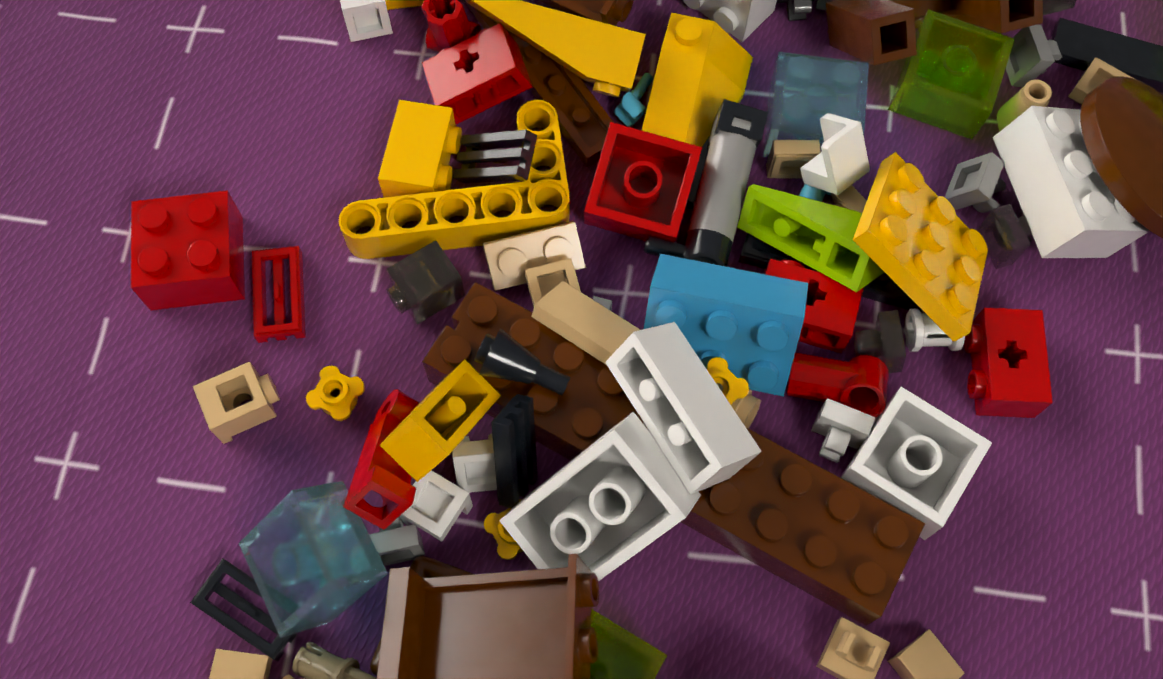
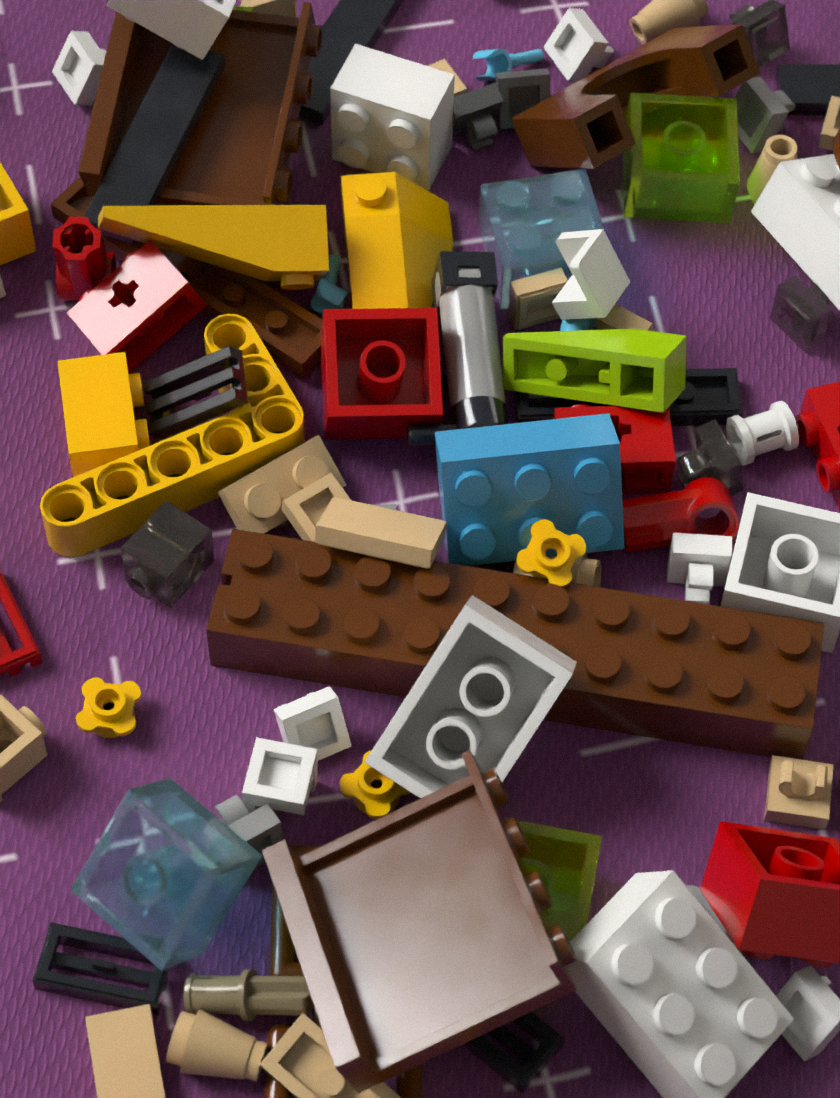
camera: 20 degrees left, 10 degrees down
red leg [343,389,420,530] -> none
yellow brick [380,359,501,482] -> none
black cone [474,328,571,396] -> none
black tile [491,394,538,508] -> none
white brick [605,322,762,495] -> none
yellow plate [853,152,988,342] -> none
light grey tile [945,152,1006,213] -> none

